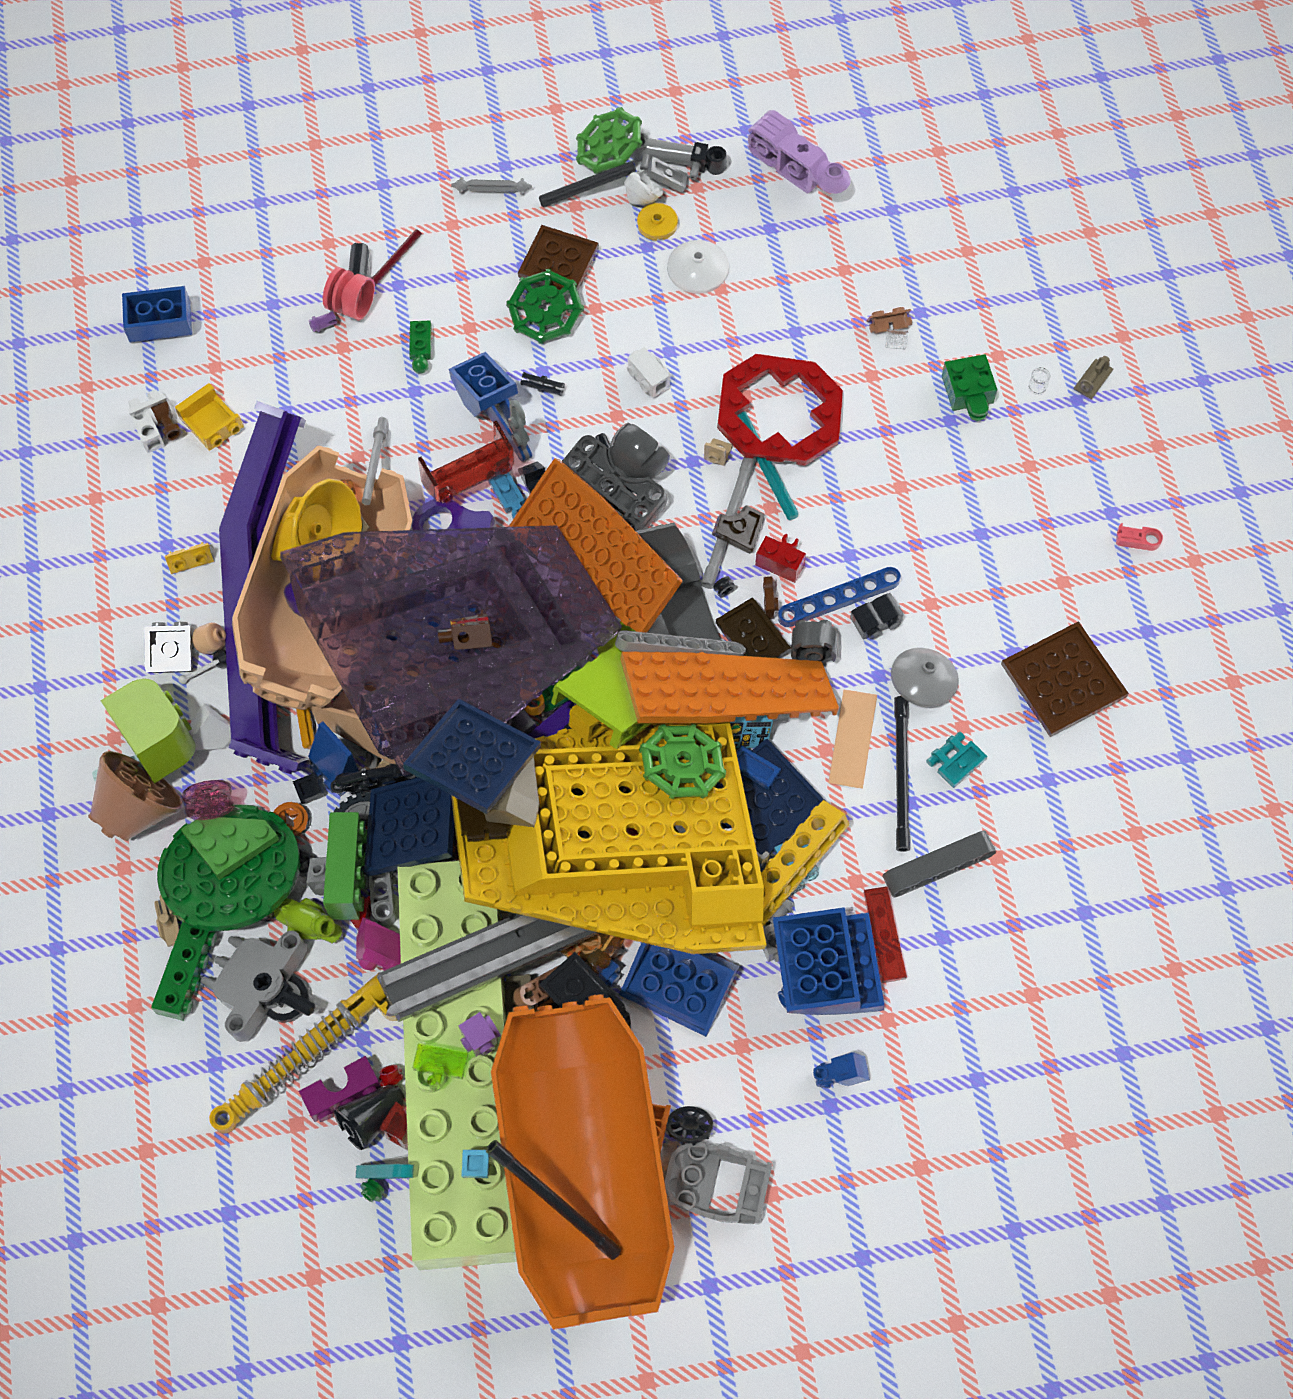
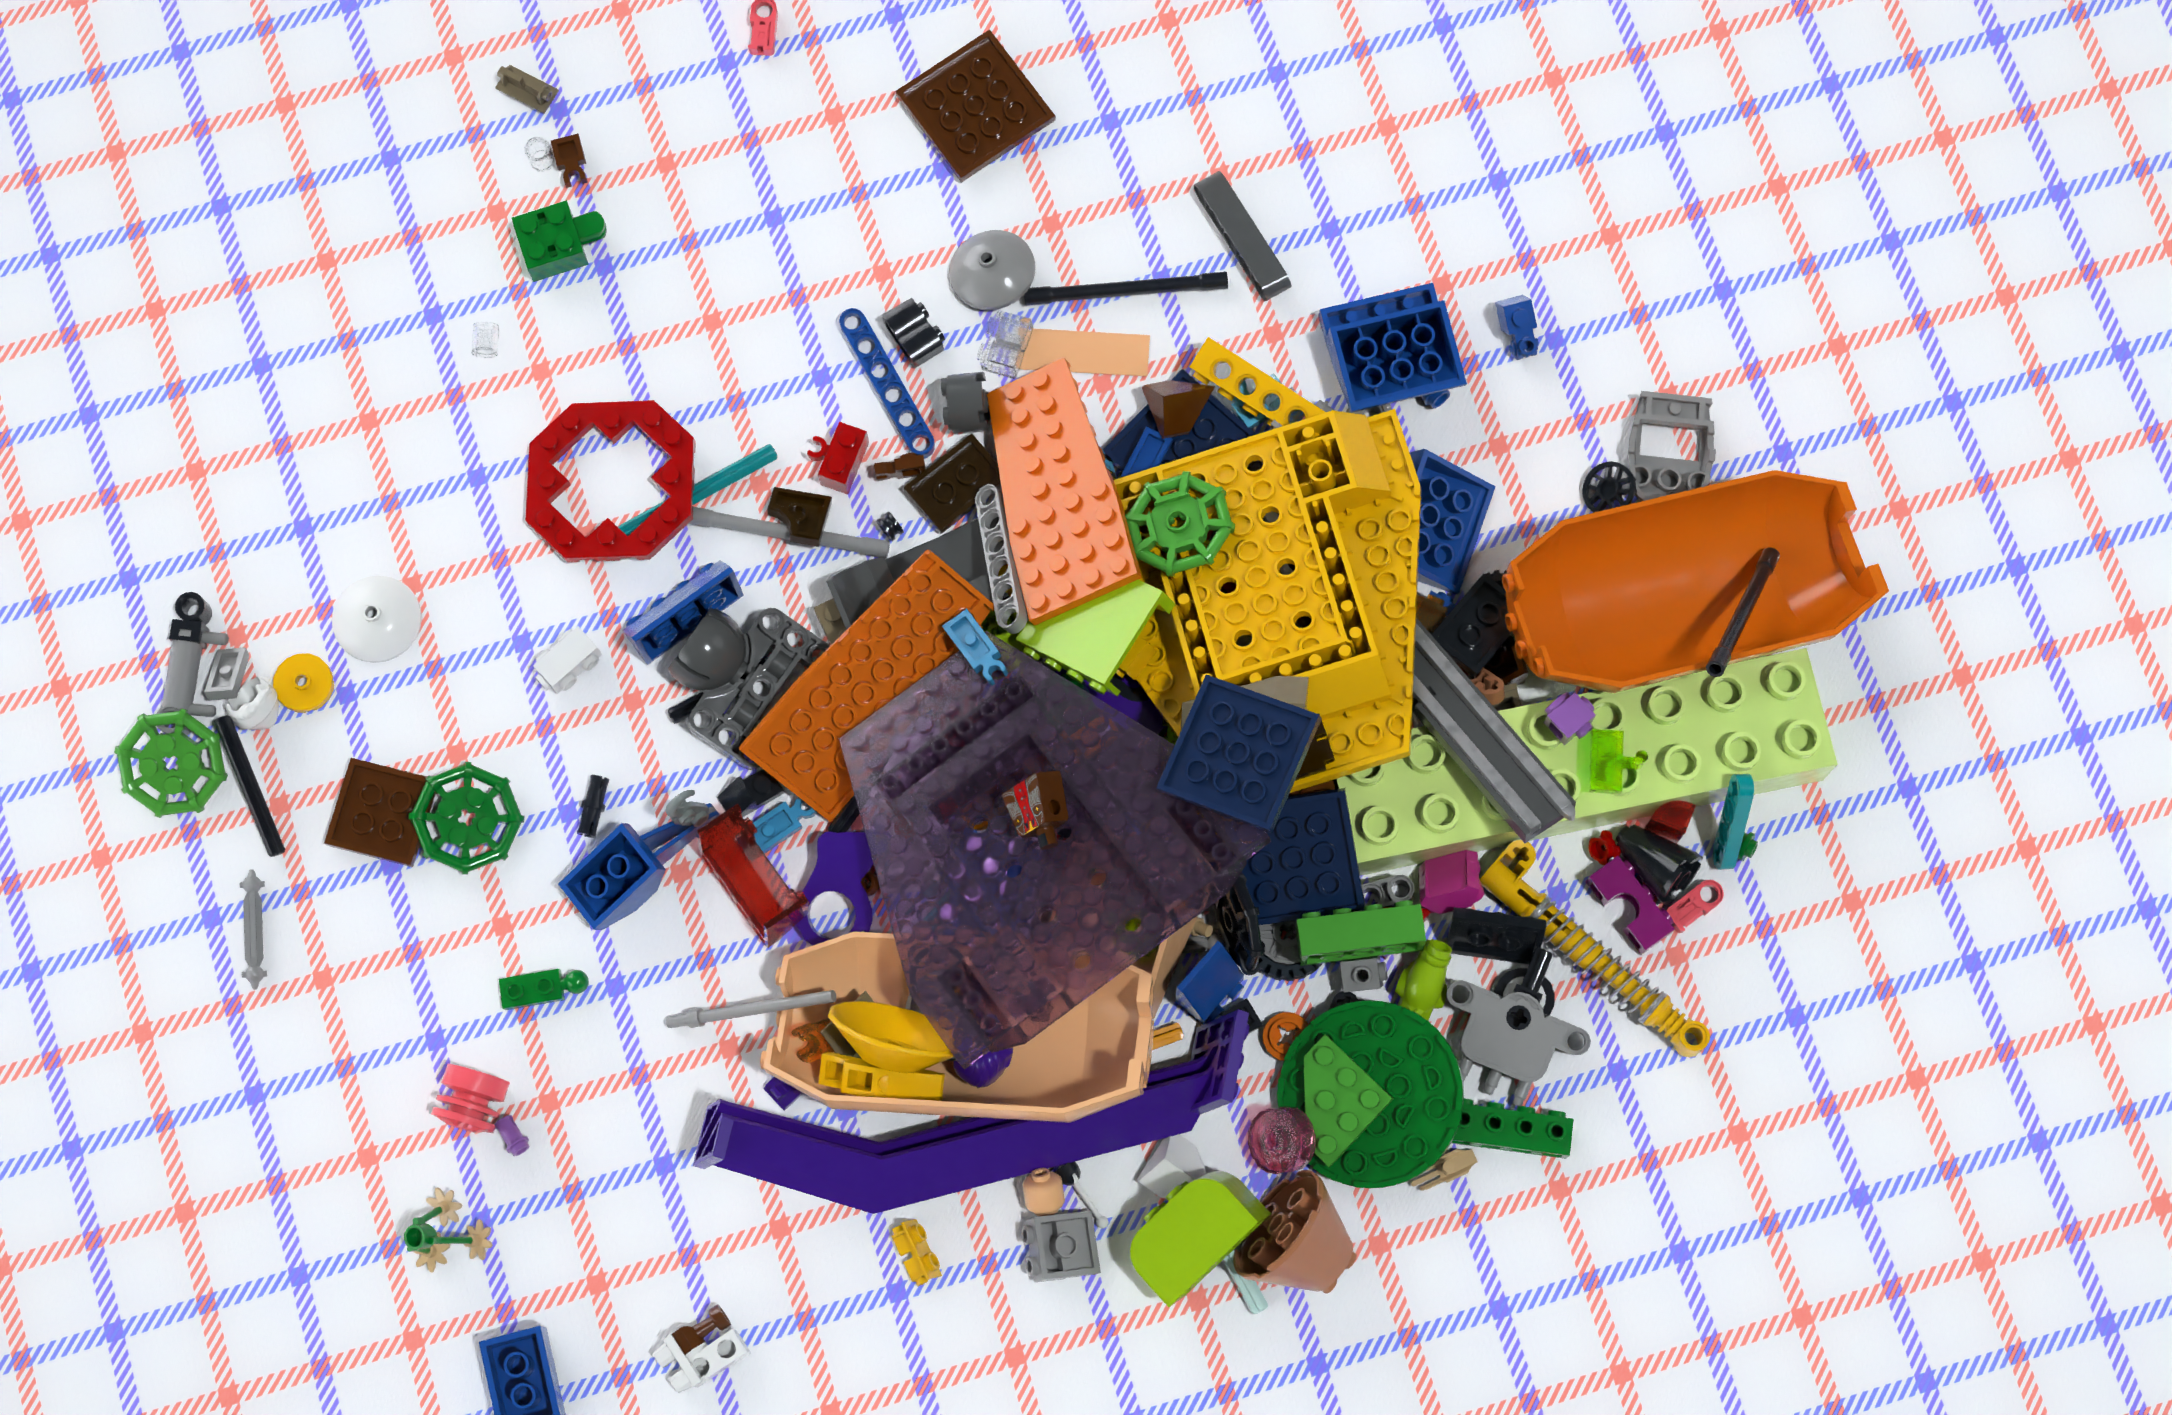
camera: 95 degrees left, 10 degrees up
yellow panel [175,383,244,451] -> none
black axle [348,243,369,276] -> none
dark red bar [372,229,422,286] -> none
medium azure plate [461,1150,489,1178] -> none
tan bracket [704,438,732,466] -> none
lavender brick [747,110,851,194] -> none
clear red tile [863,886,907,983] -> none
nougat hinge [866,307,912,334] -> none
teal plate [926,731,988,788] -> none
none -> tan plant [404,1187,493,1273]
none -> reddish brown plate [550,133,588,188]
none -> blue slope [623,560,744,665]
none -> dark azure plate [942,608,1008,686]
none -> clear brick [977,310,1033,379]
none -> reddish brown slope [1142,380,1215,439]
none -> black plate [1446,907,1546,964]
none -> coral piece [1666,880,1724,933]

